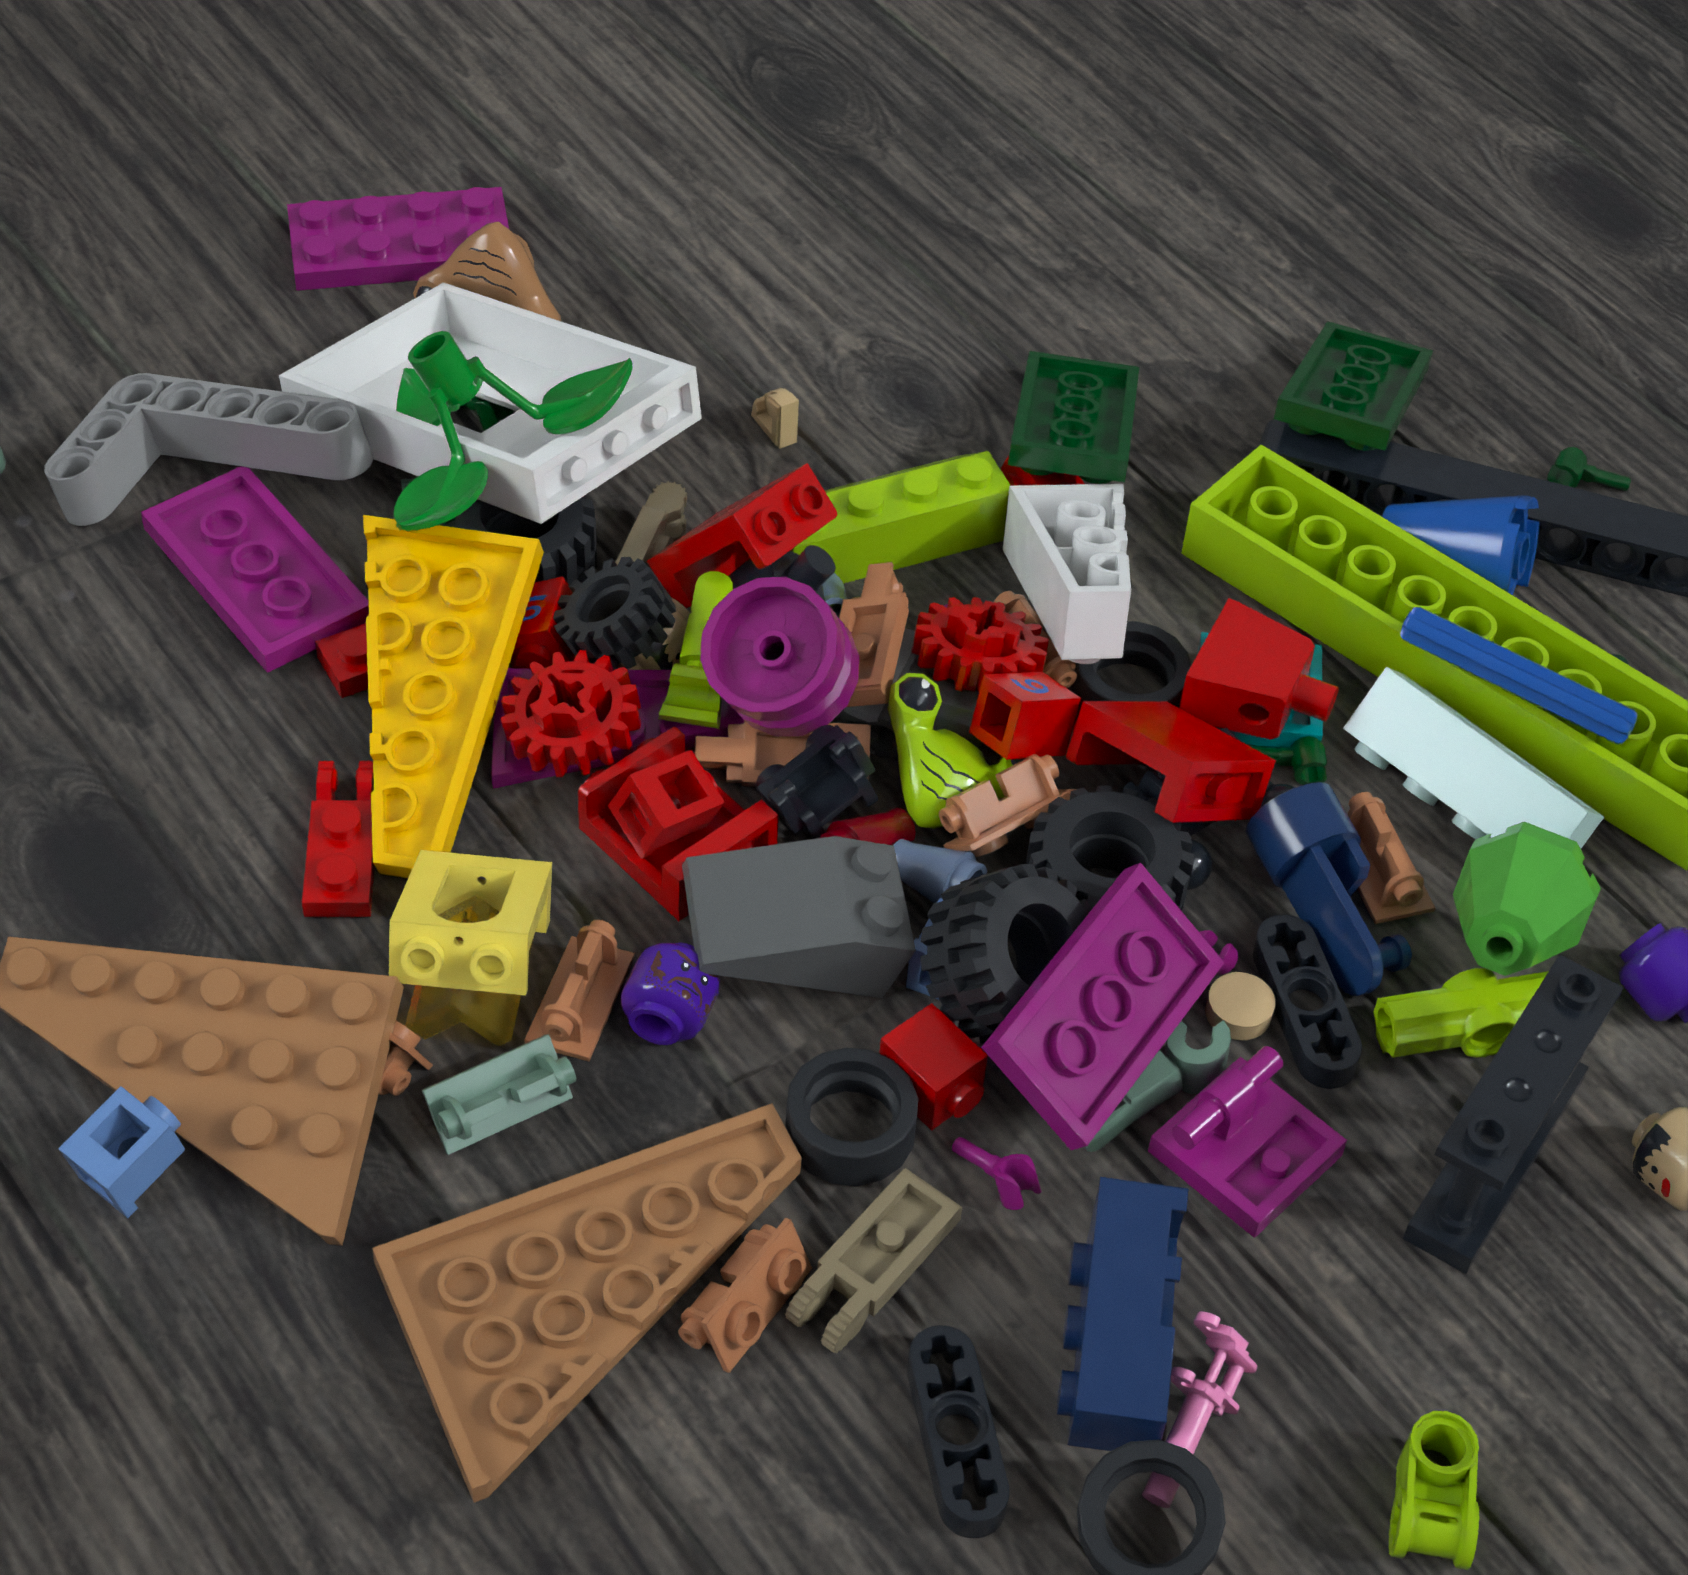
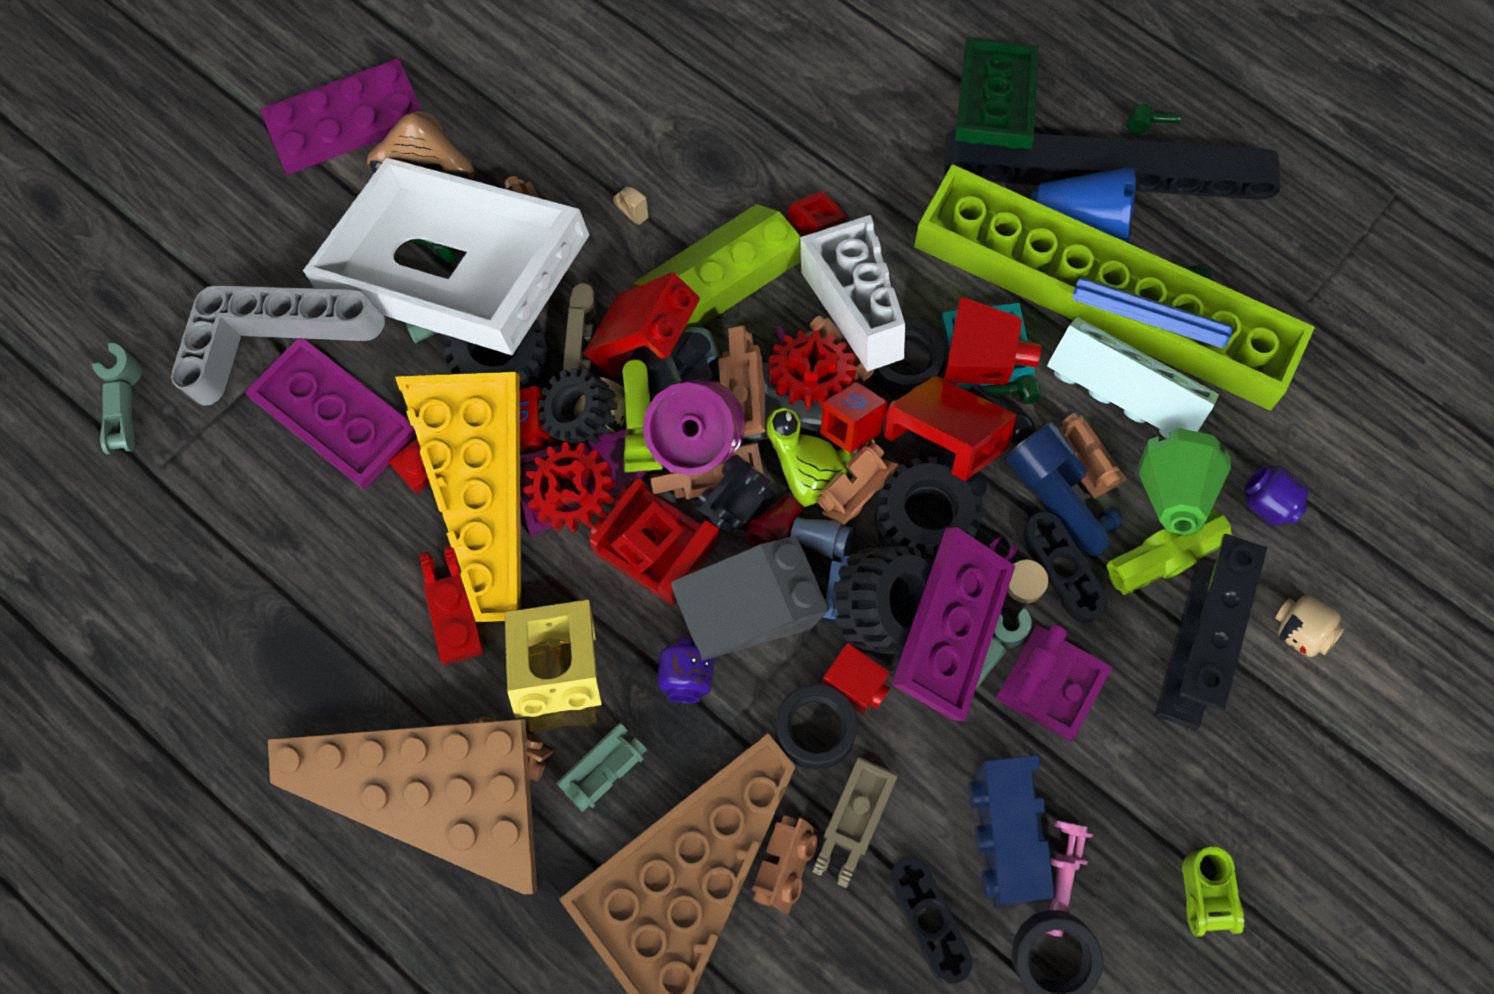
camera: 10 degrees left, 20 degrees up
medium blue brick [58,1086,185,1218] -> none
green plant [394,331,633,531] -> none
nougat hinge [524,920,635,1062] -> none
magenta hand [952,1137,1042,1210] -> none
dark green plate [1008,351,1140,484] -> none

